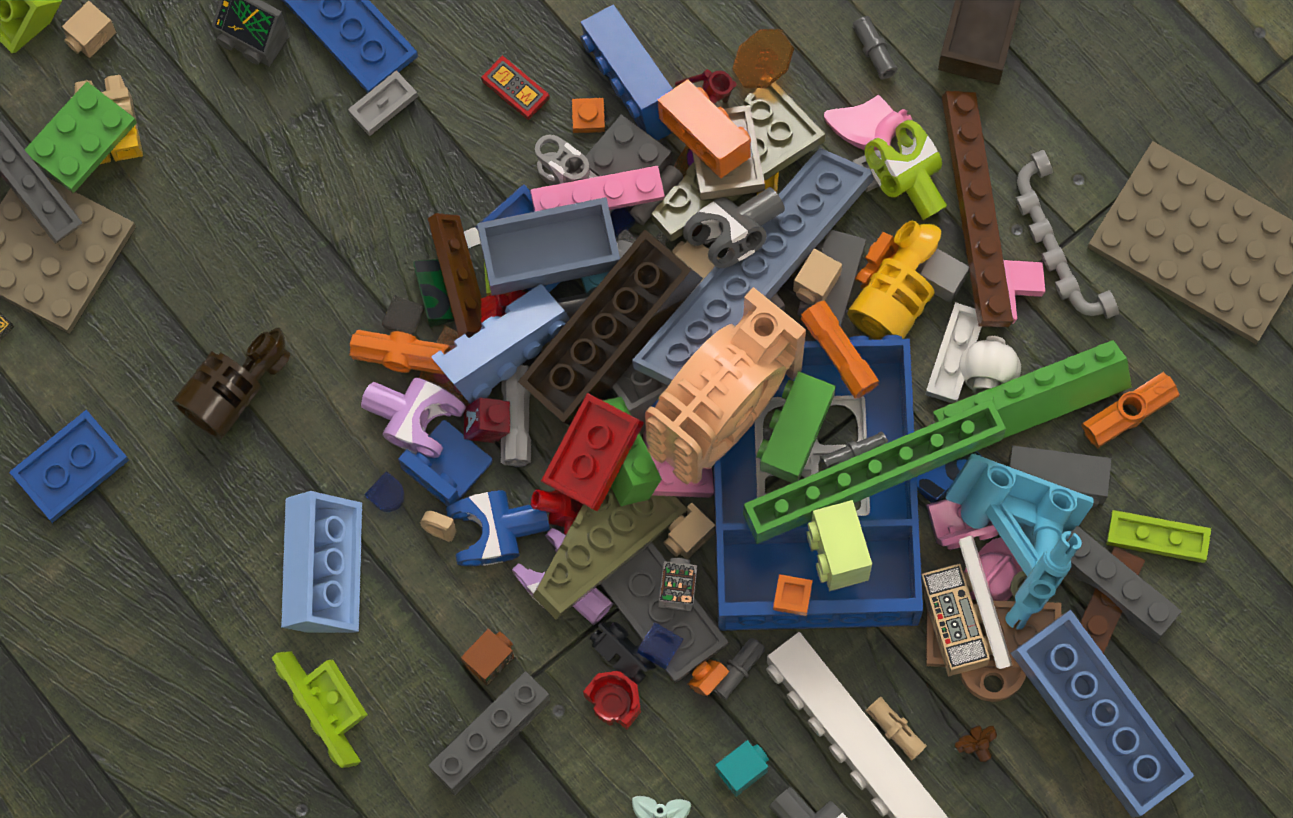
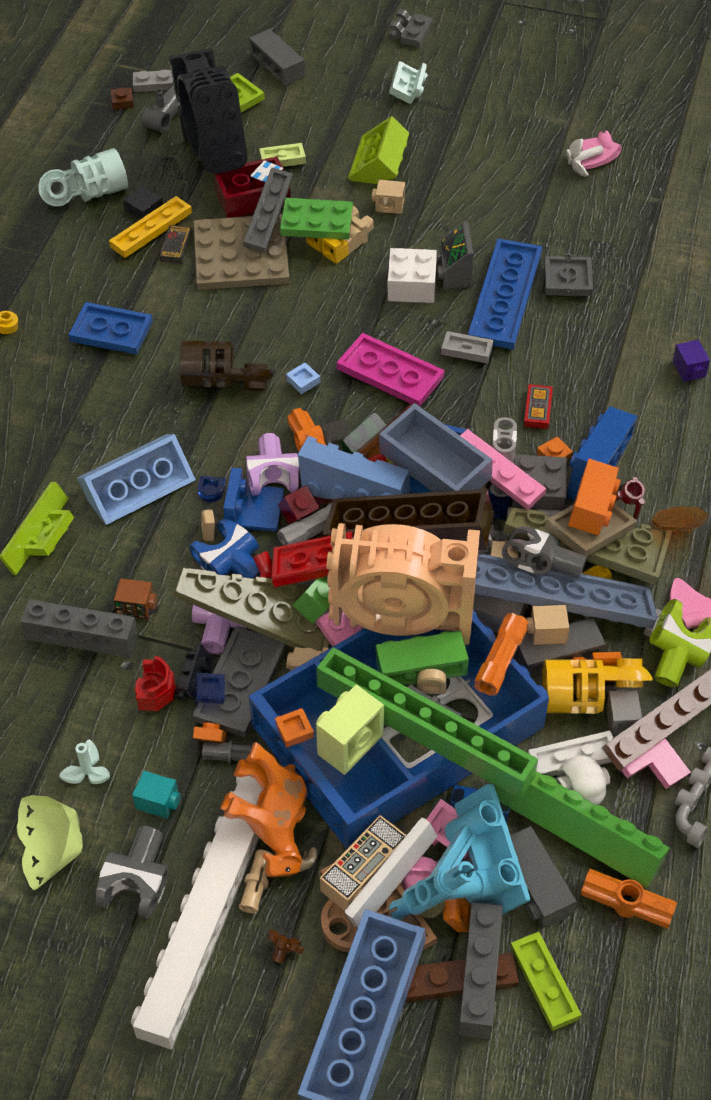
camera: 55 degrees right, 20 degrees down
brick [658,558,697,611] -> none
none -> orange animal [220,742,317,877]
none -> light blue plate [286,363,320,394]
none -> dark pink plate [337,333,445,407]
none -> white brick [388,248,437,303]
none -> tan tile [417,669,446,694]

